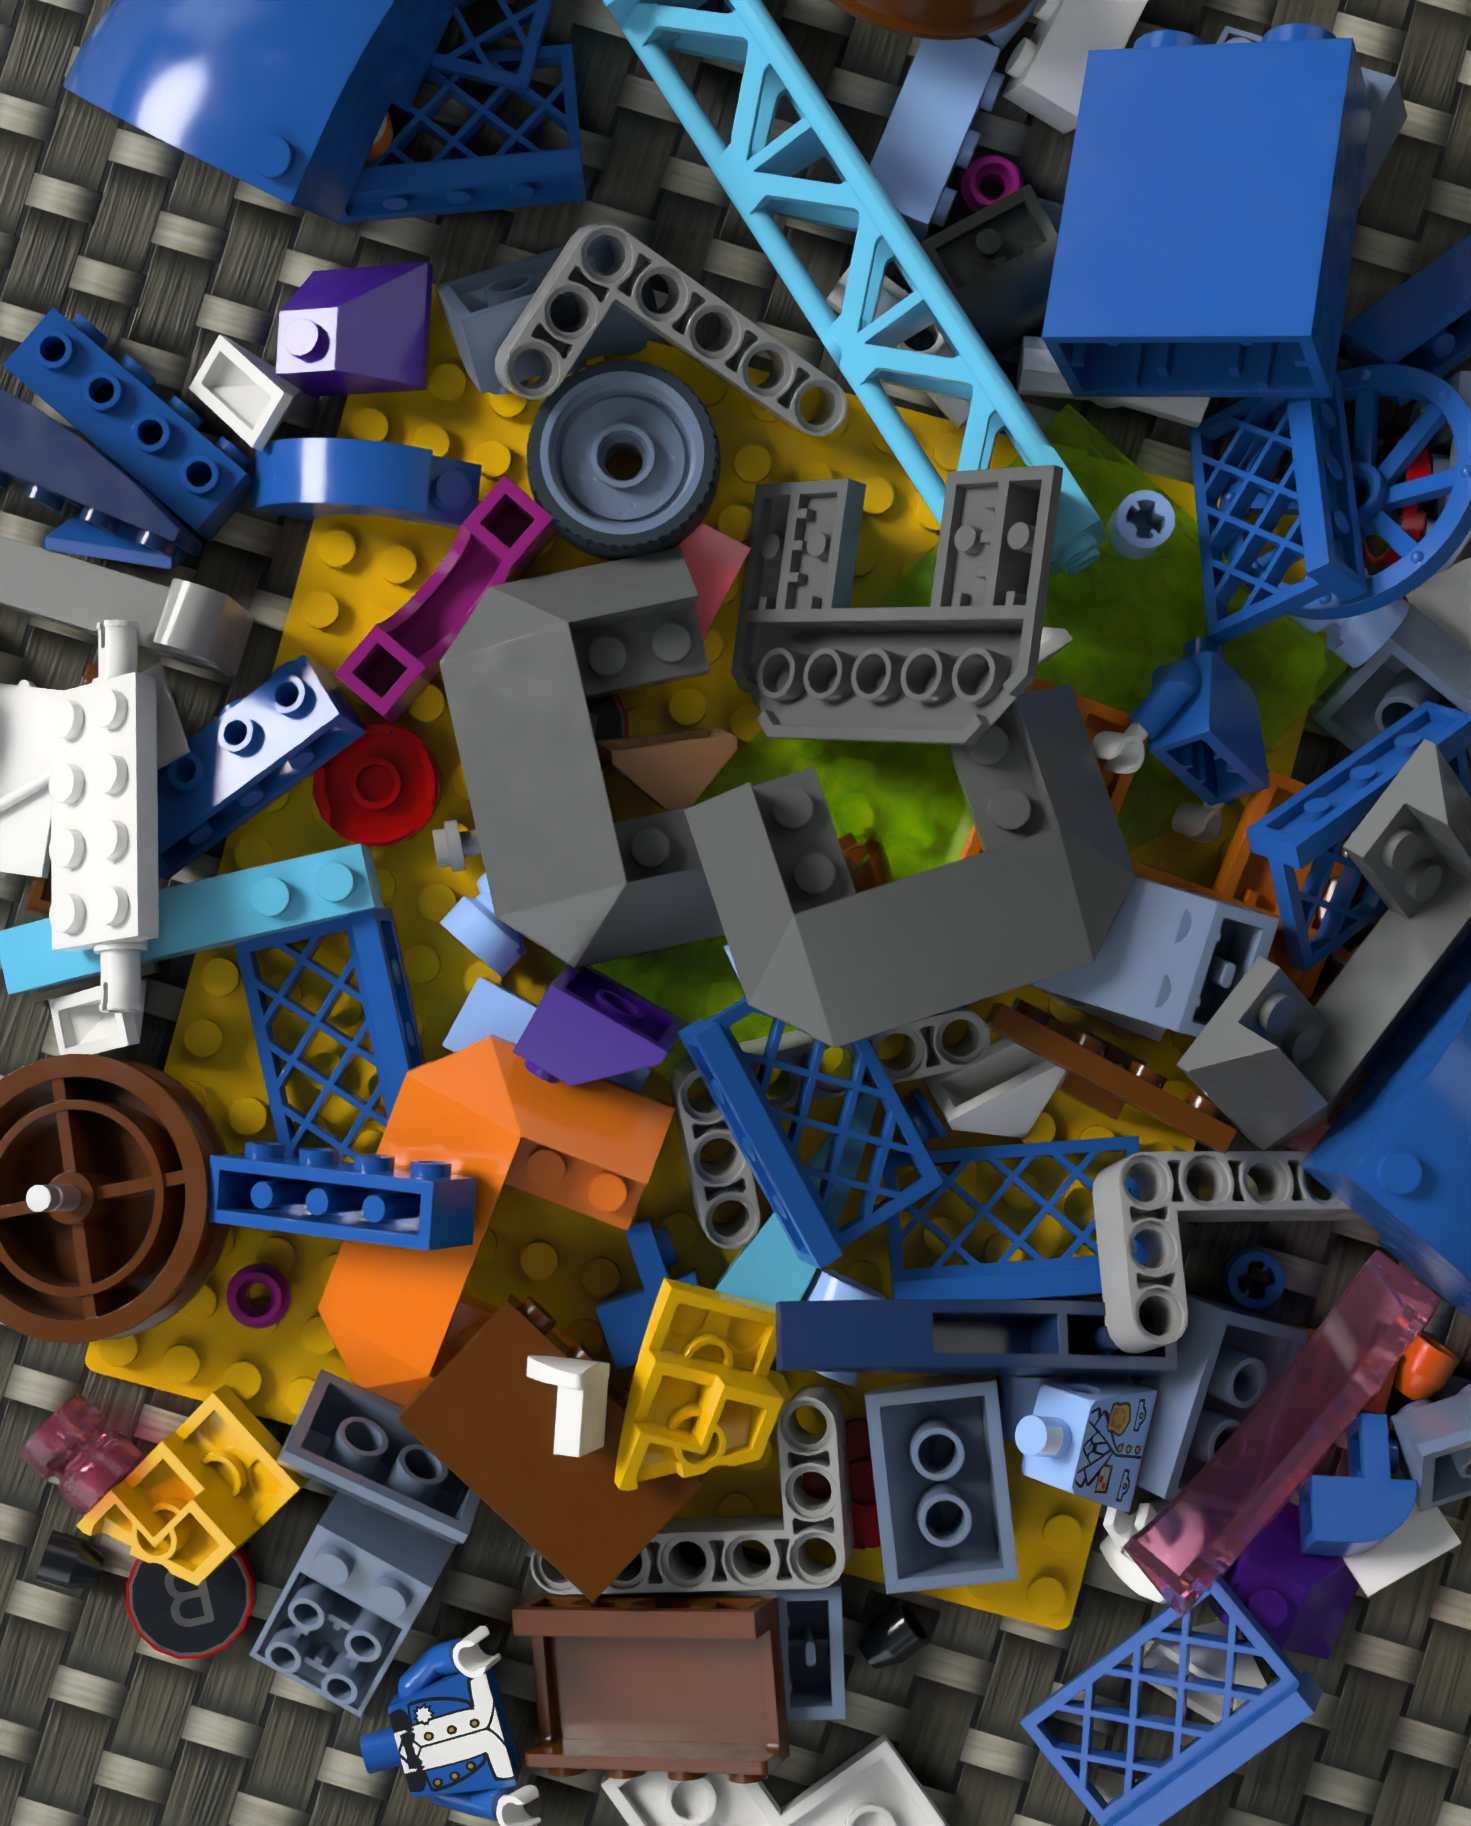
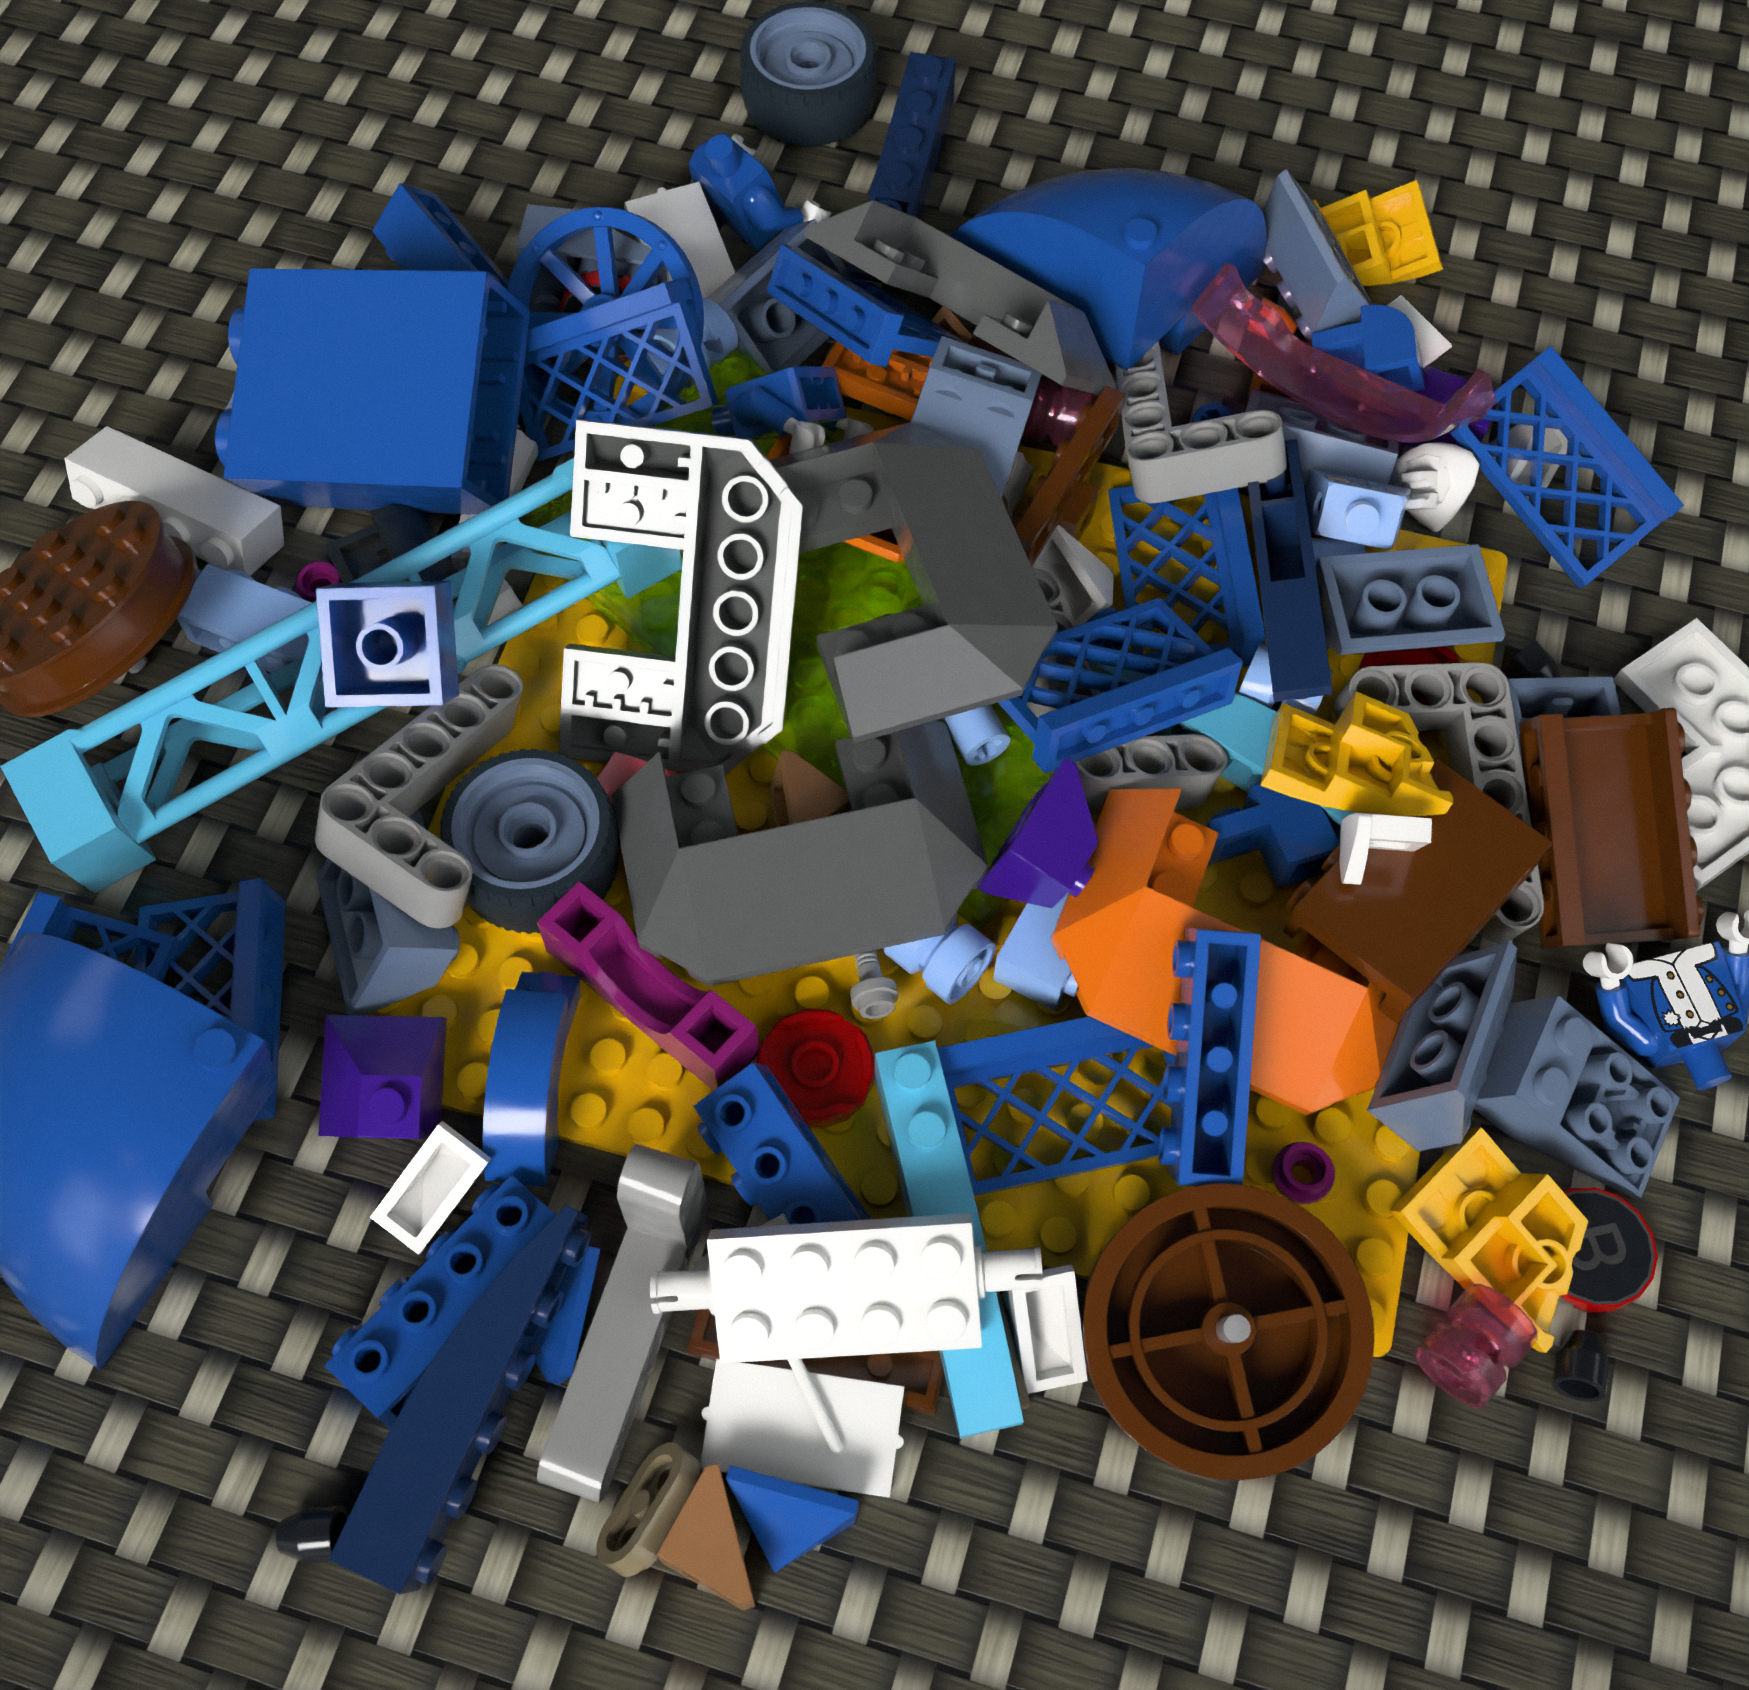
camera: 90 degrees left, 25 degrees down
none -> blue brick [316,581,459,707]

